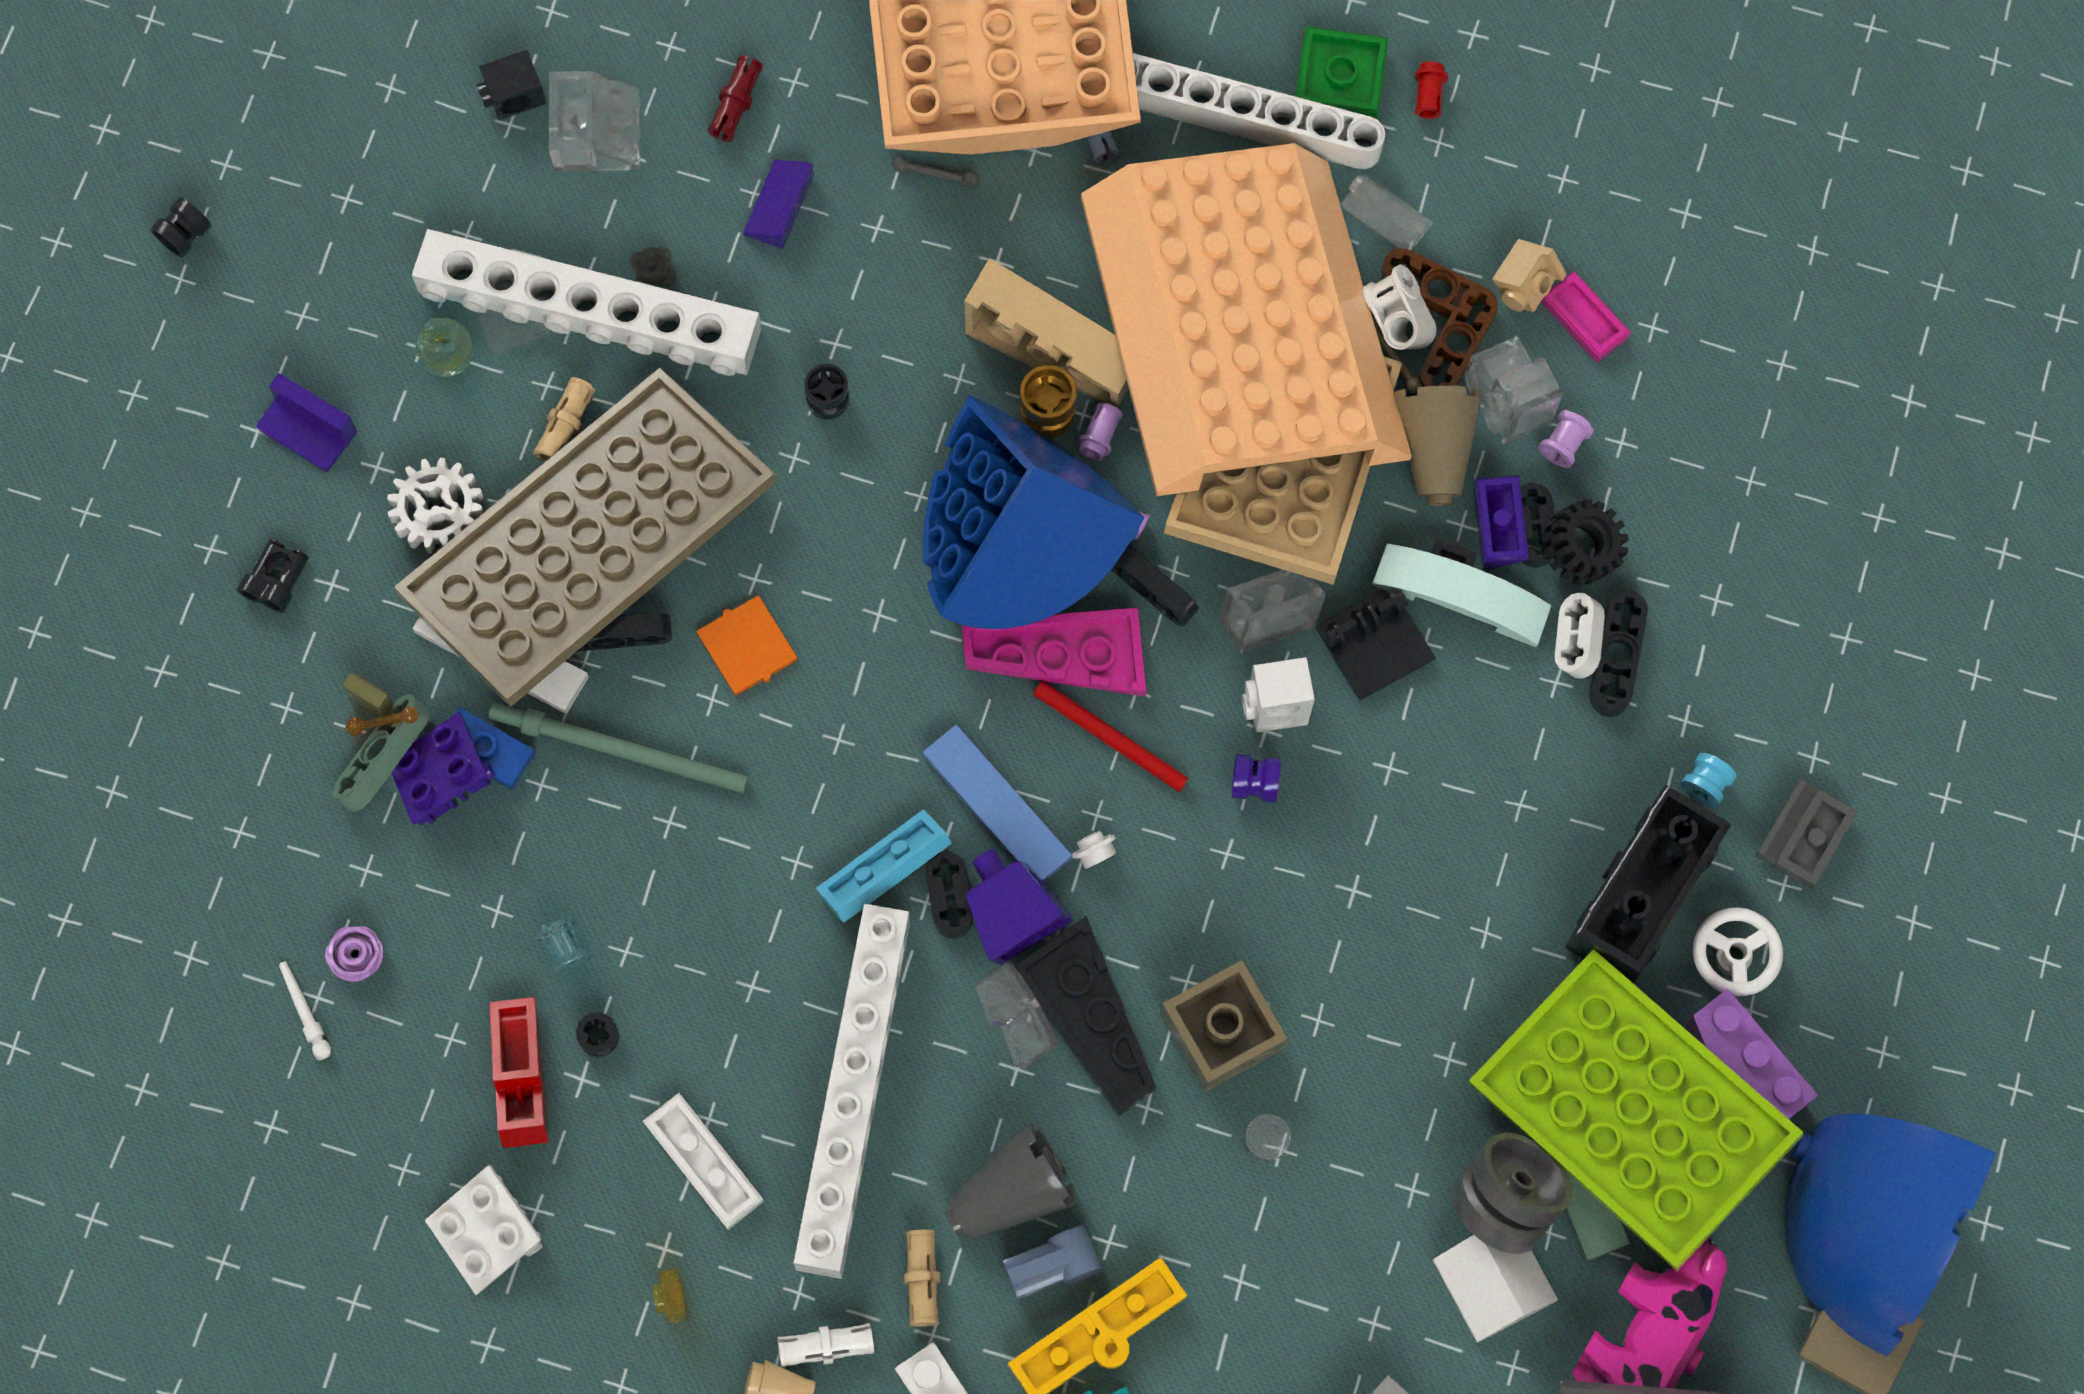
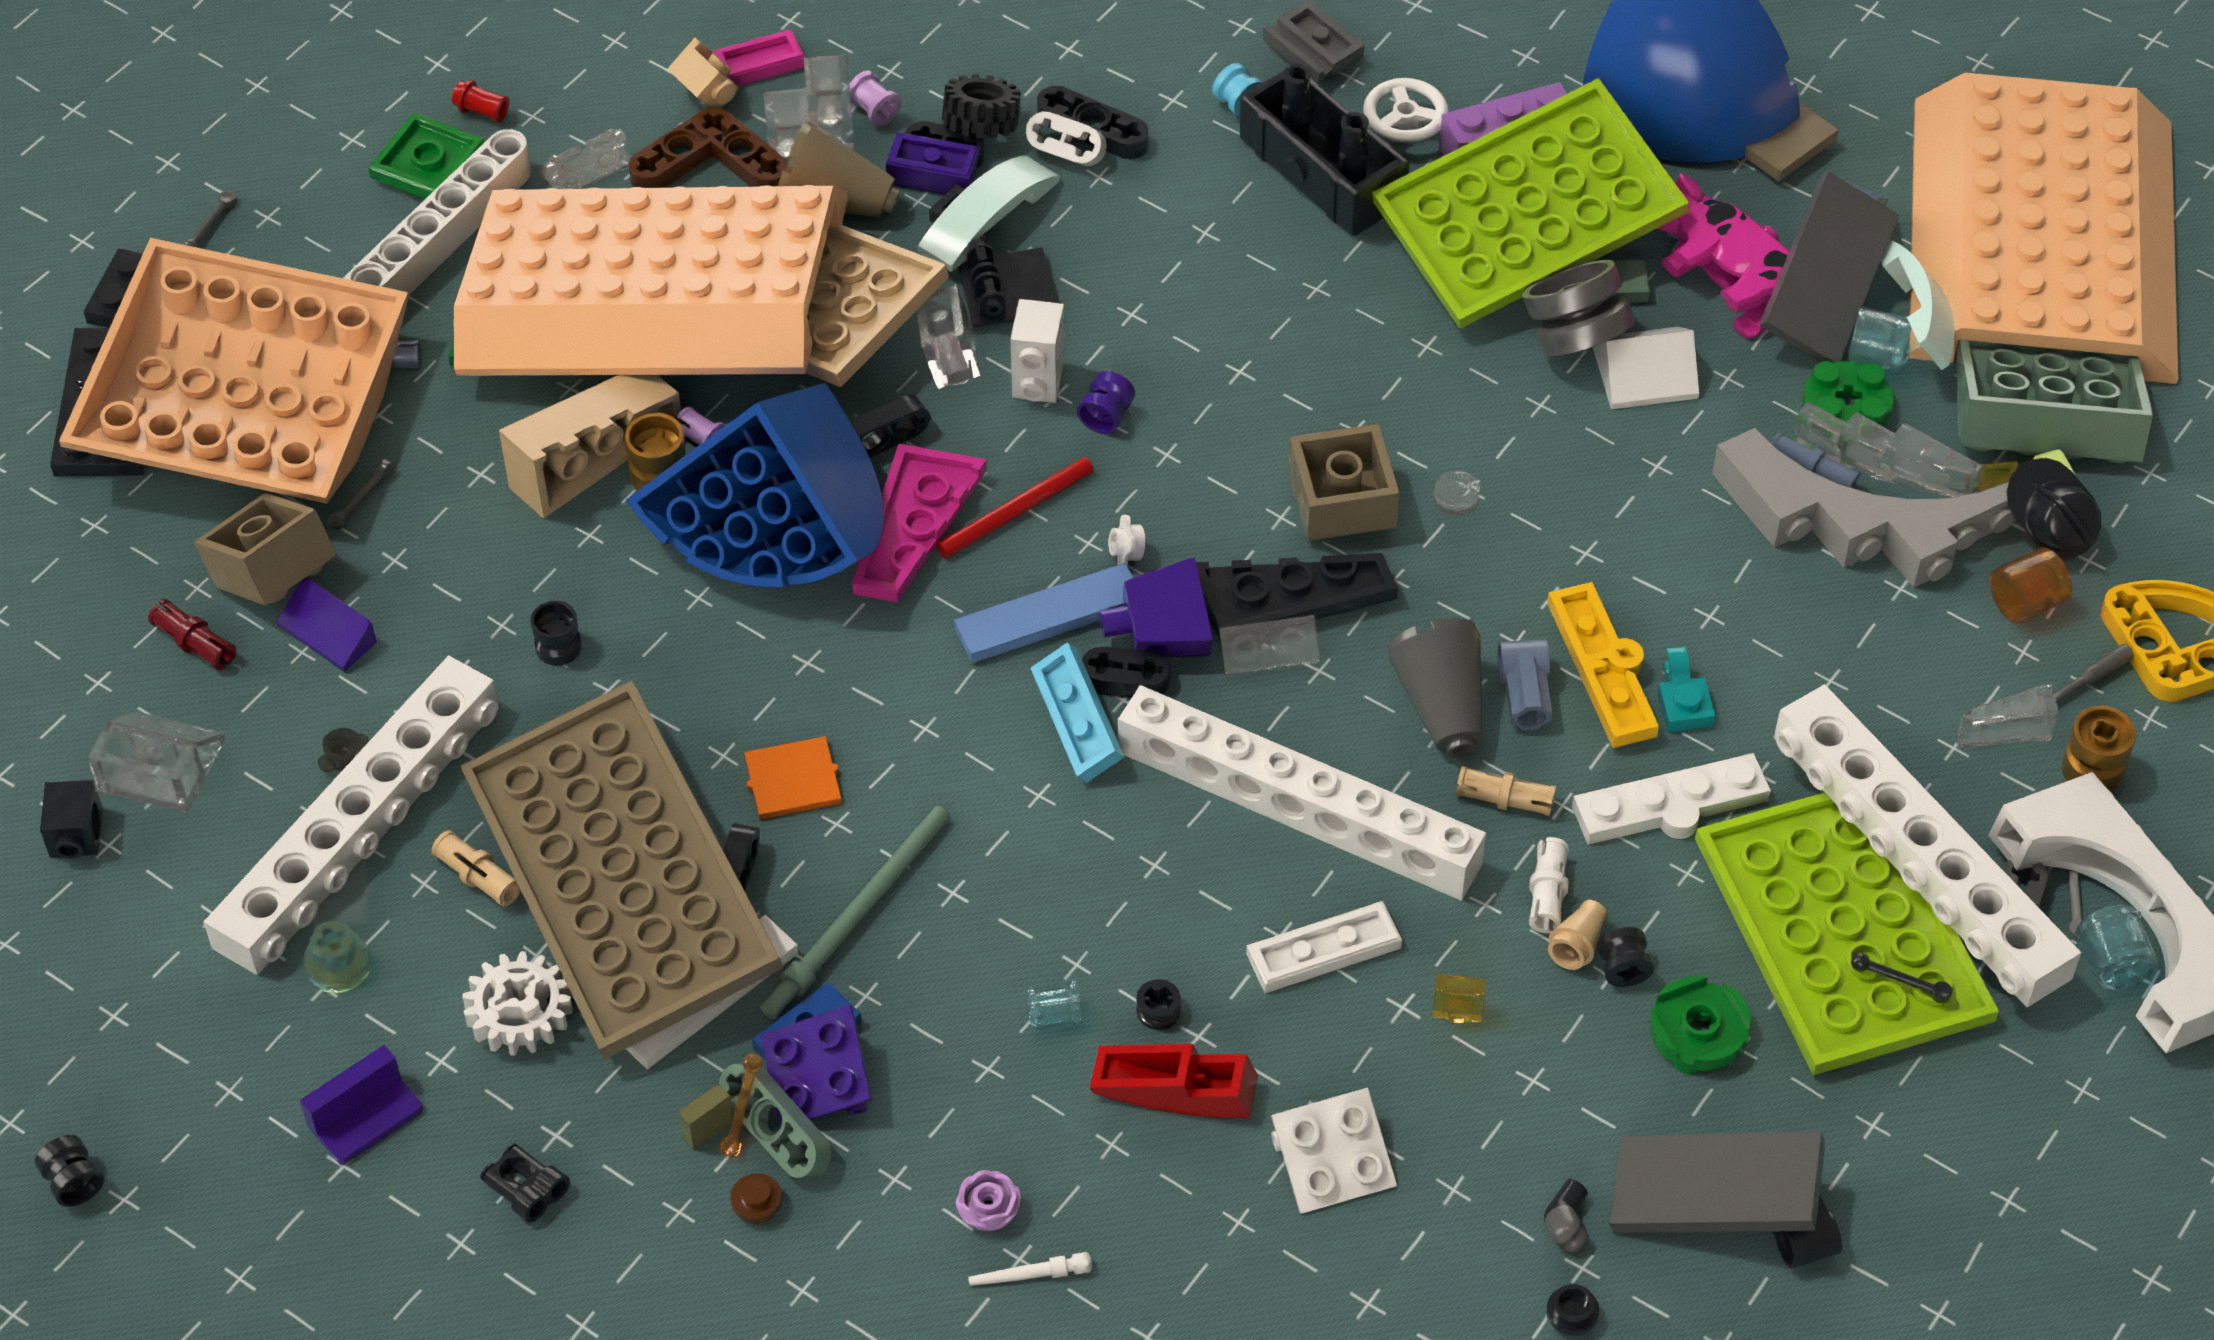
camera: 70 degrees left, 20 degrees down
white piece [1363,264,1436,350] -> none
none -> dark tan brick [194,493,336,605]
none -> reddish brown plate [730,1173,782,1224]

